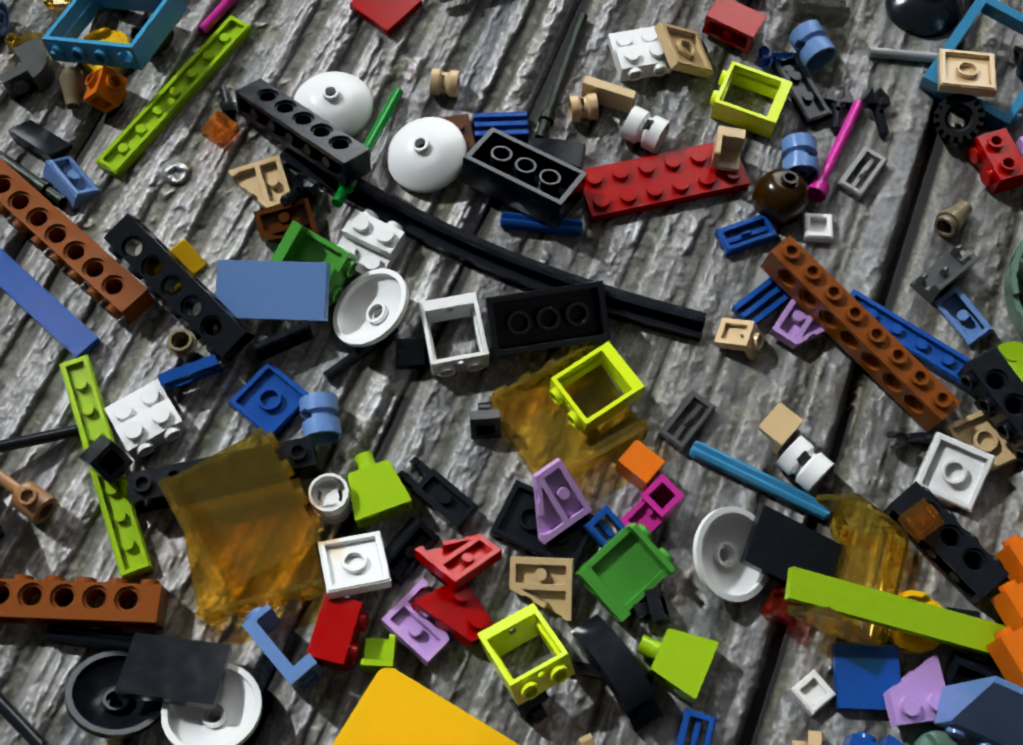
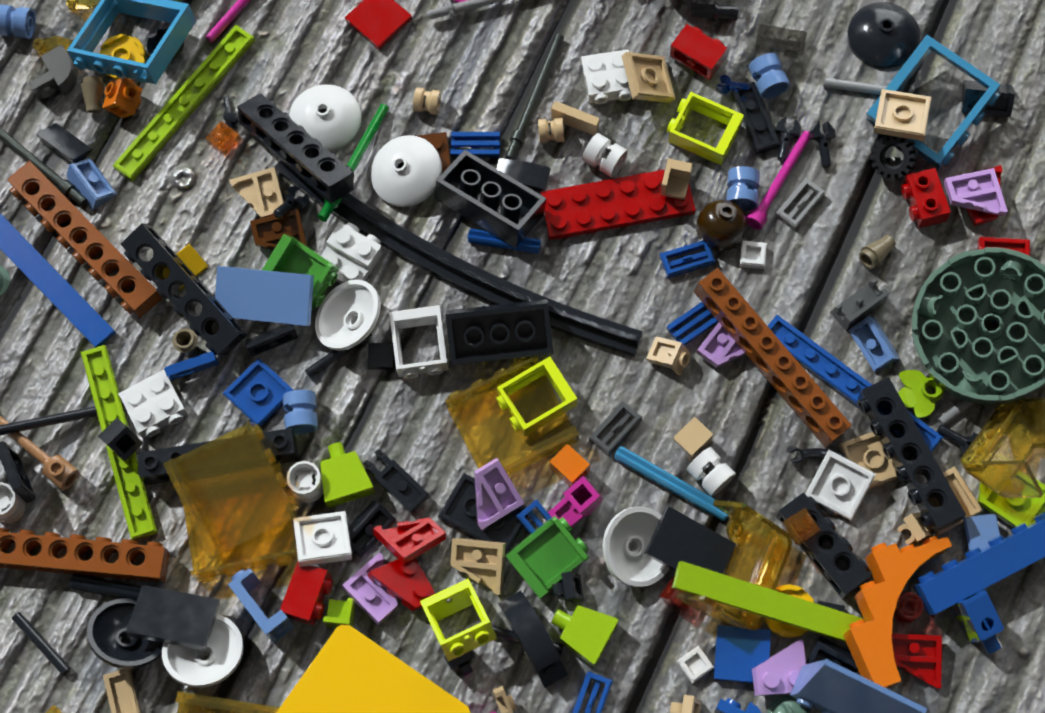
camera: 10 degrees right, 5 degrees up
black tile [469,402,501,440] -> none

